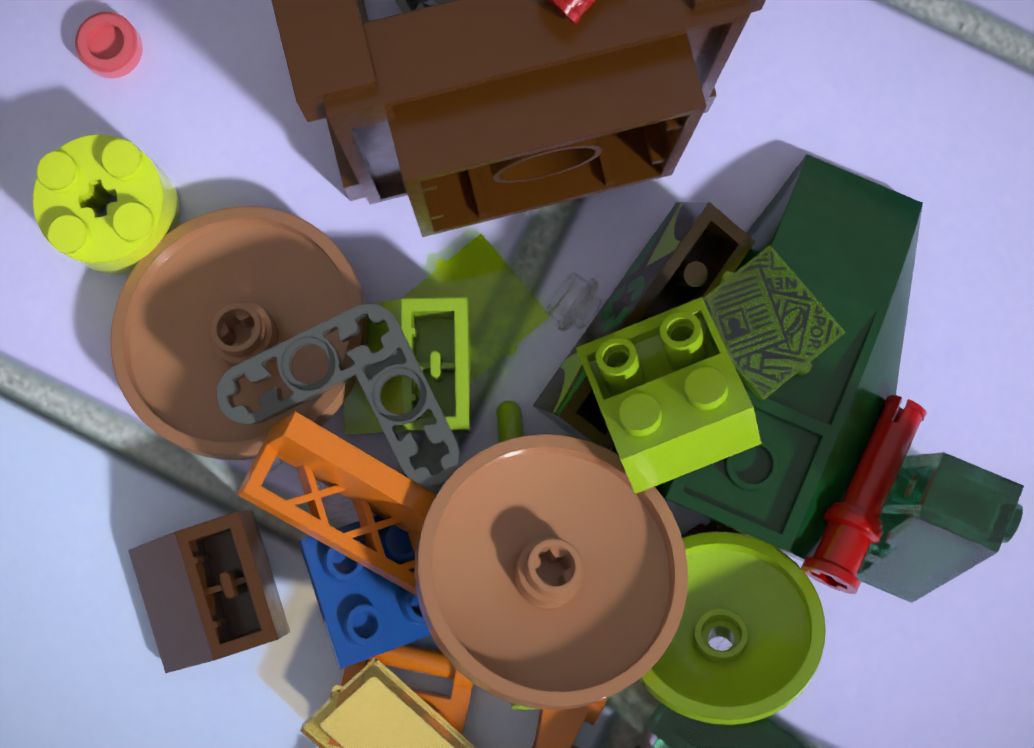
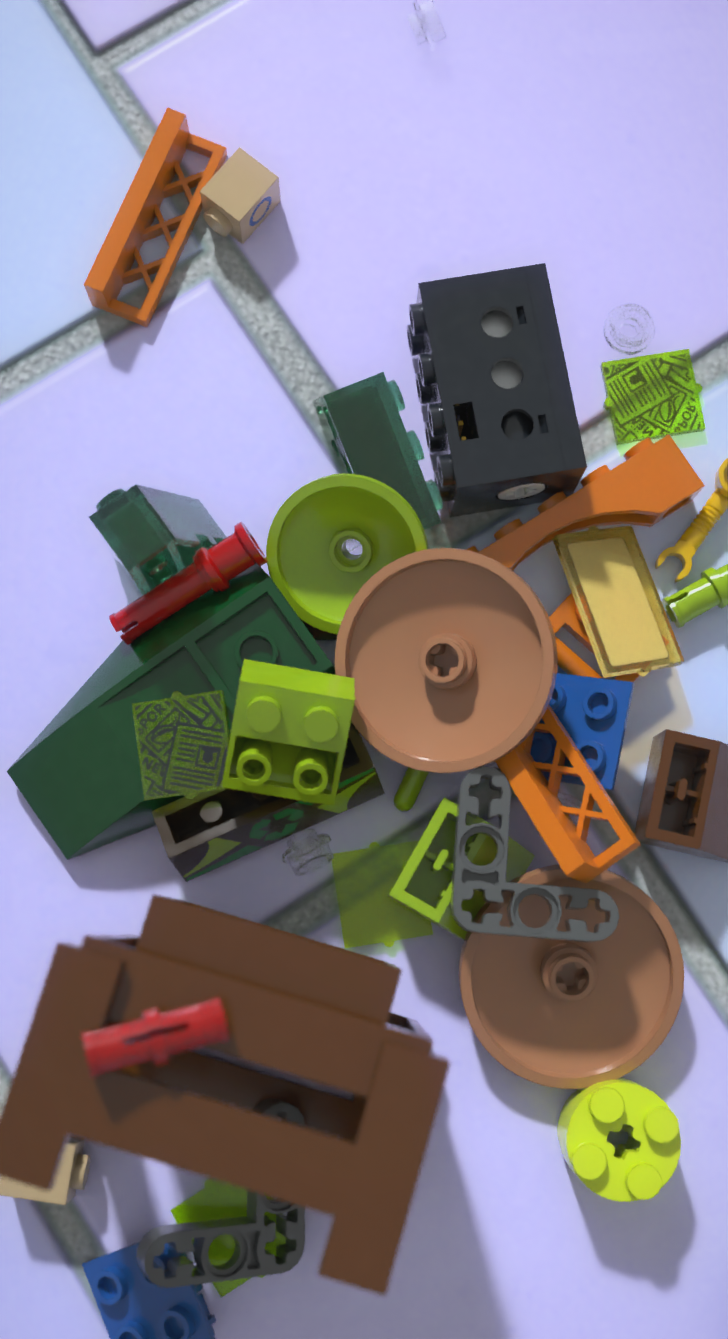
camera: 150 degrees left, 5 degrees down
coral tile [75,12,143,79] -> none

